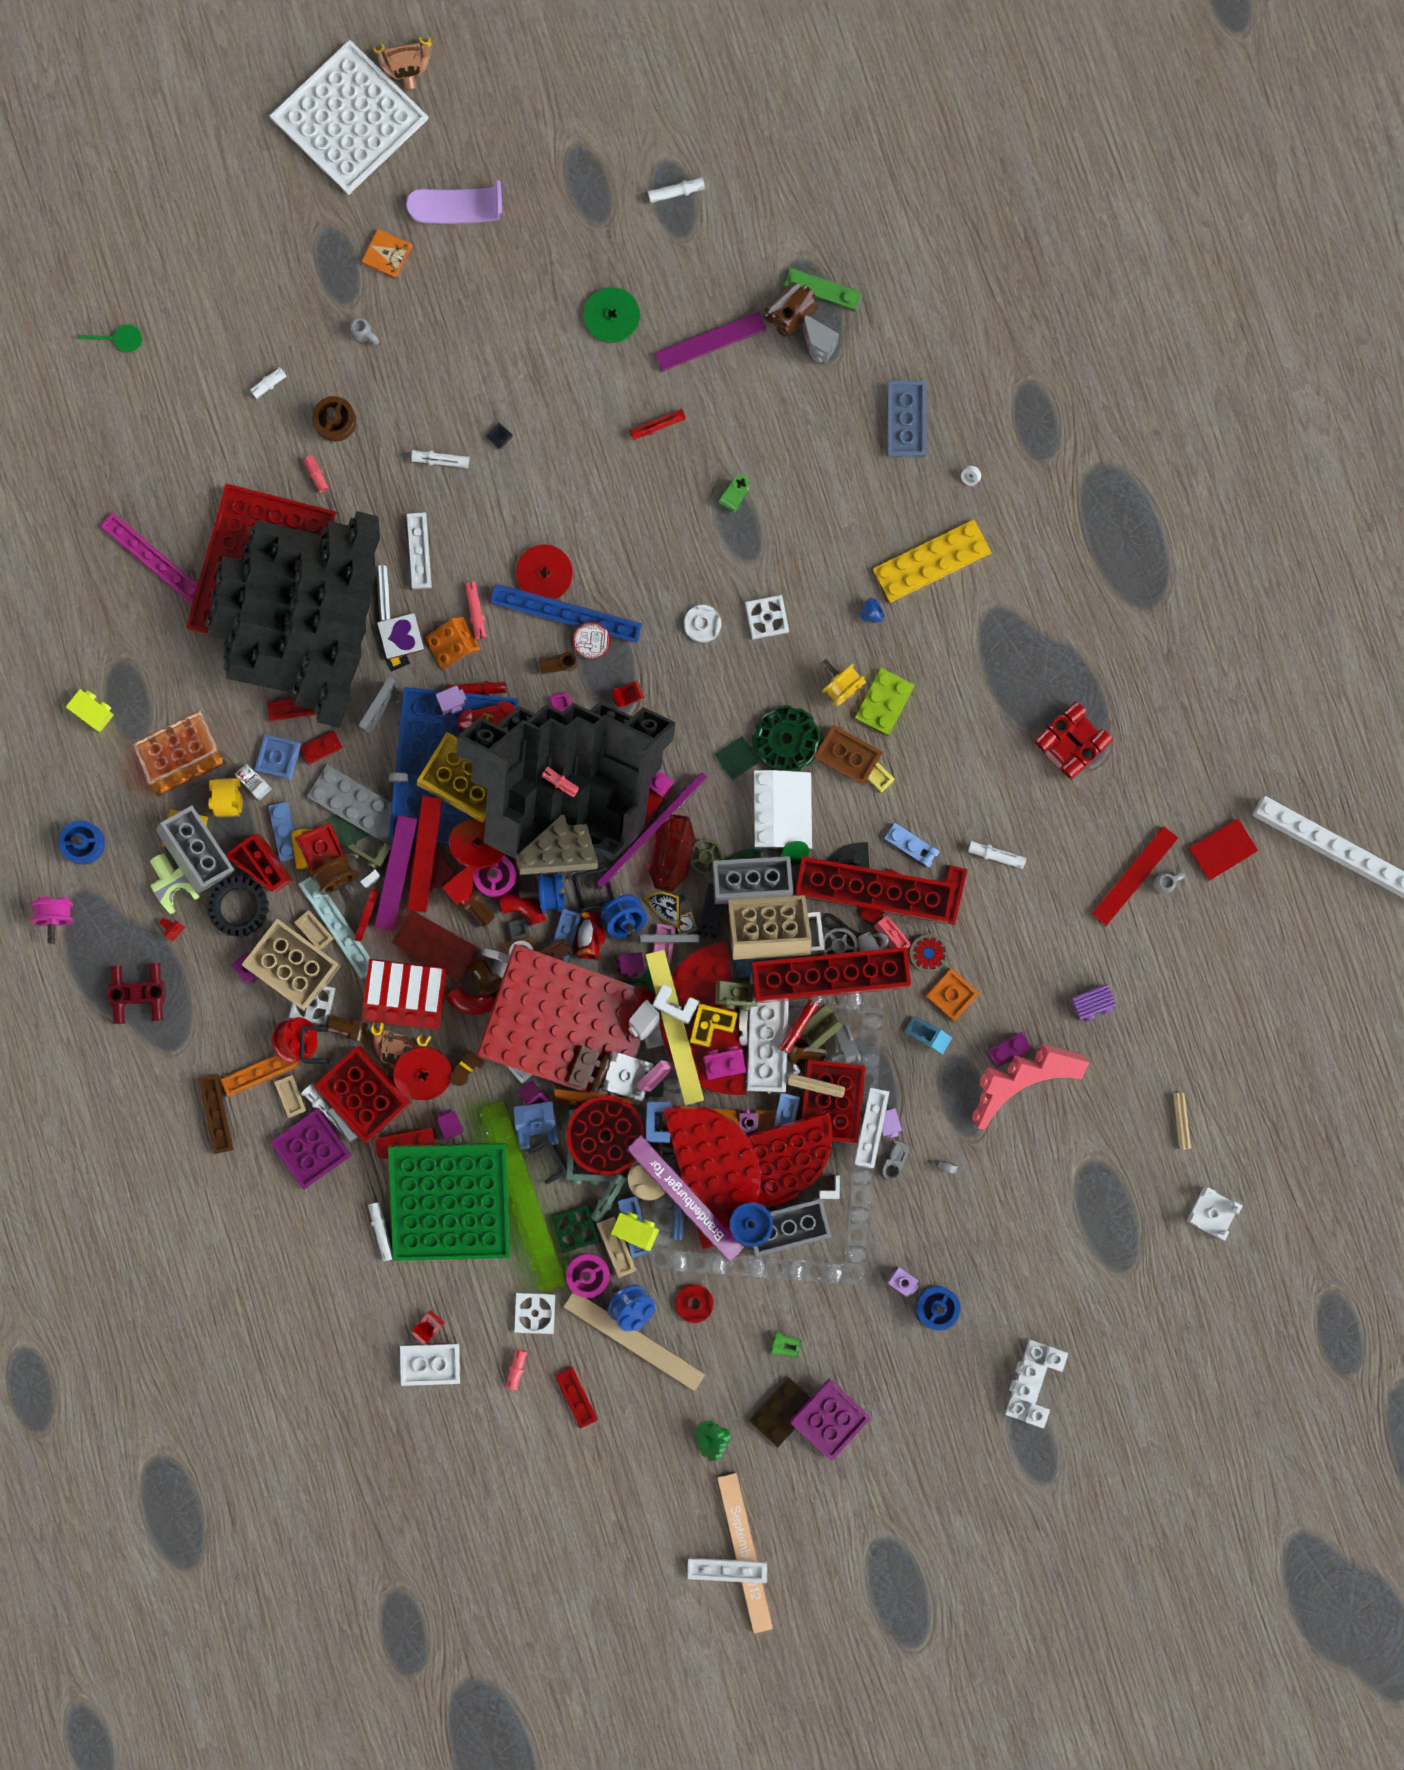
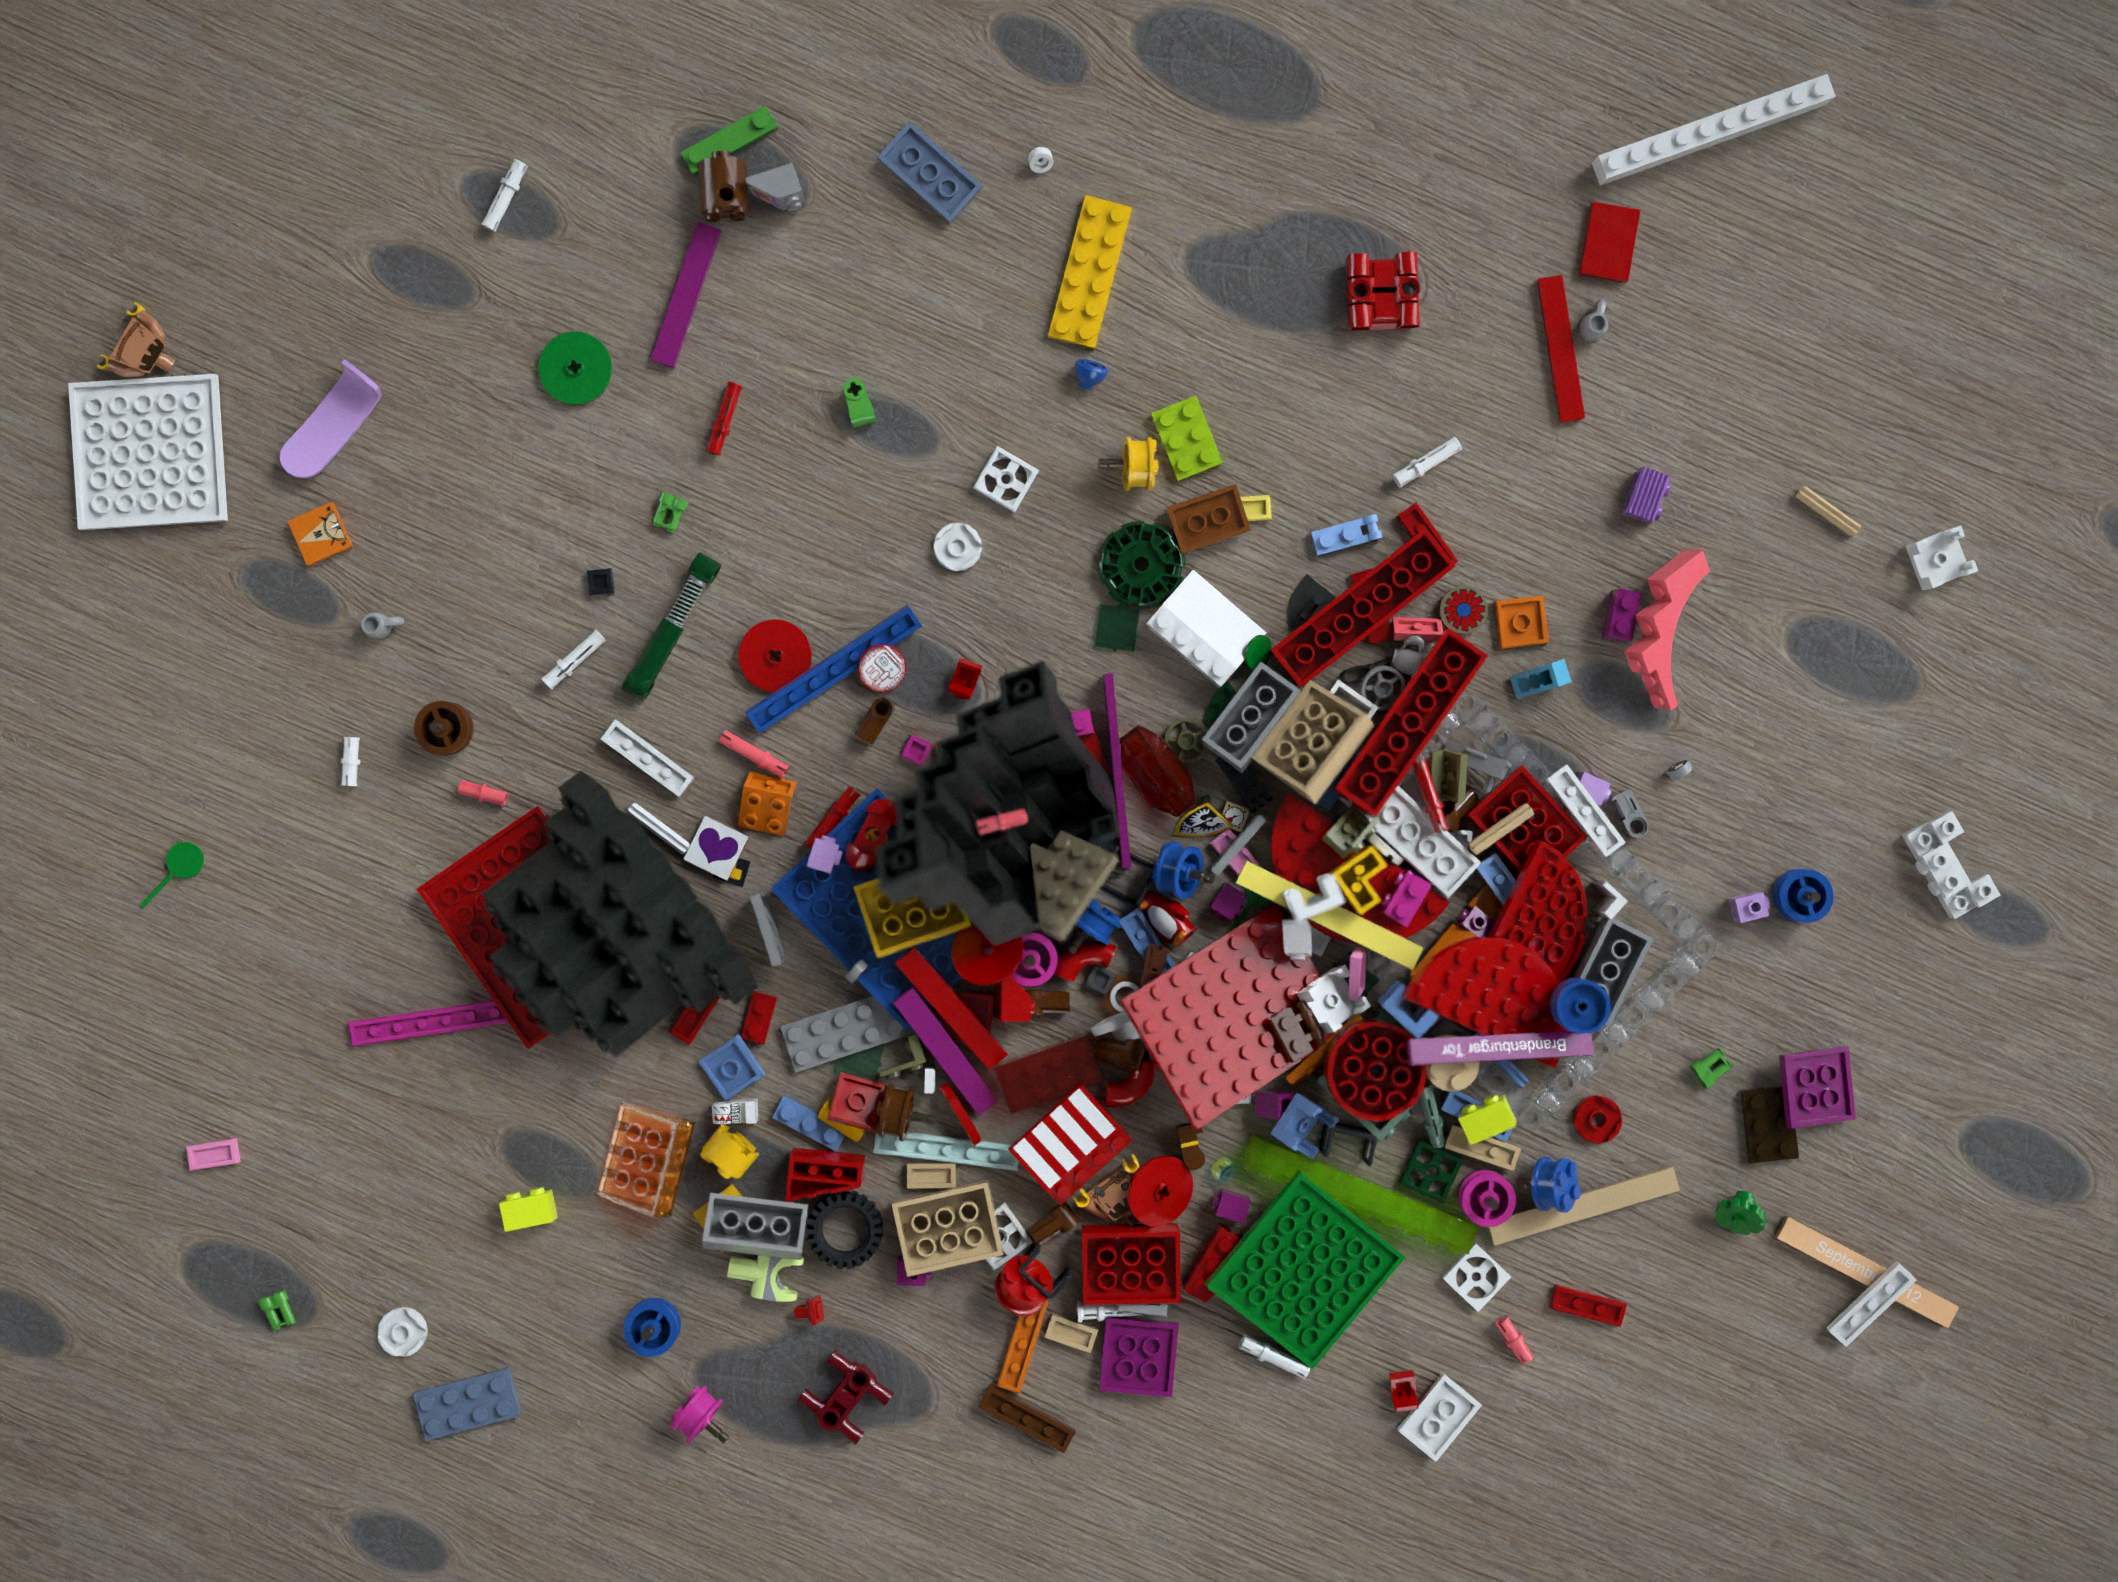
camera: 45 degrees left, 5 degrees up
none -> dark green piece [622,552,721,701]
none -> bright green piece [652,491,689,533]
none -> clear light blue tile [1211,1157,1236,1183]

